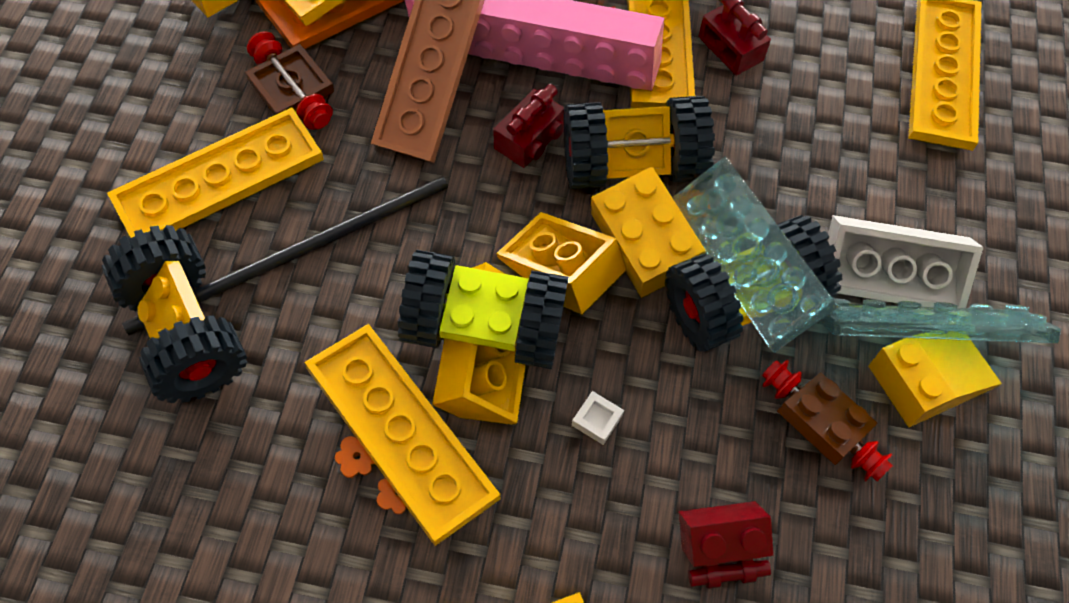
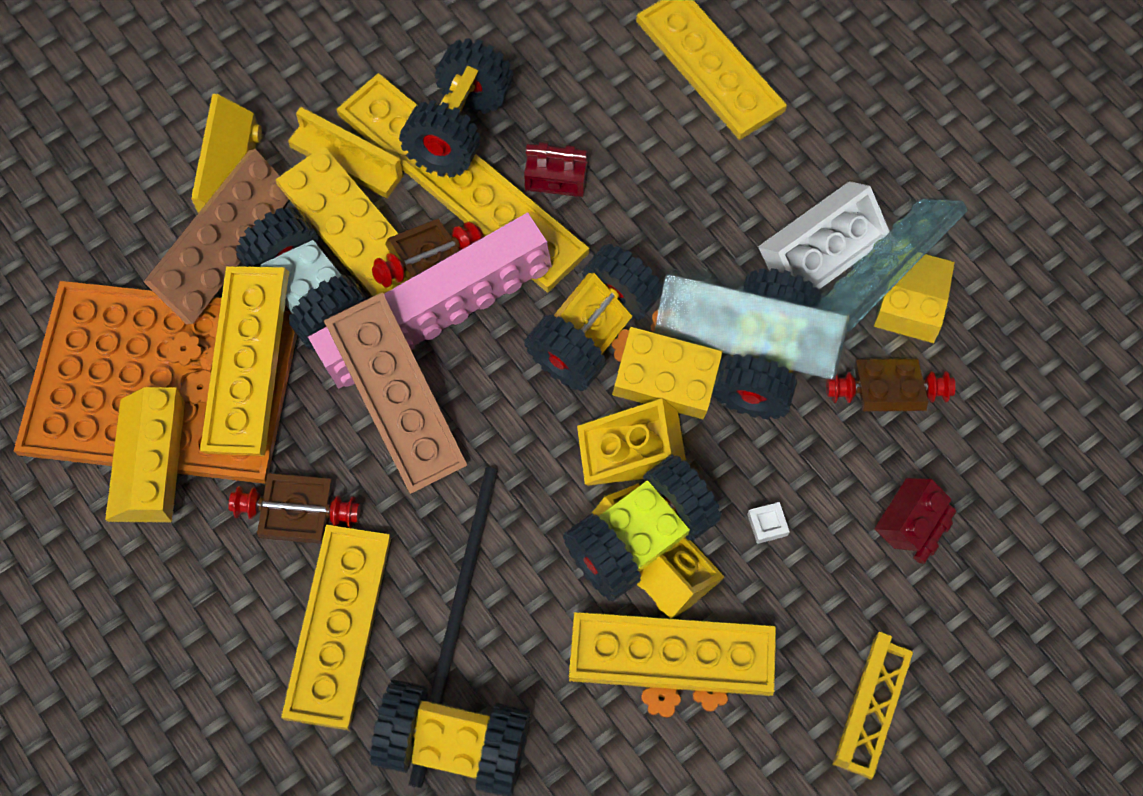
camera: 45 degrees left, 5 degrees up
dark red brick [493,84,565,168] -> none

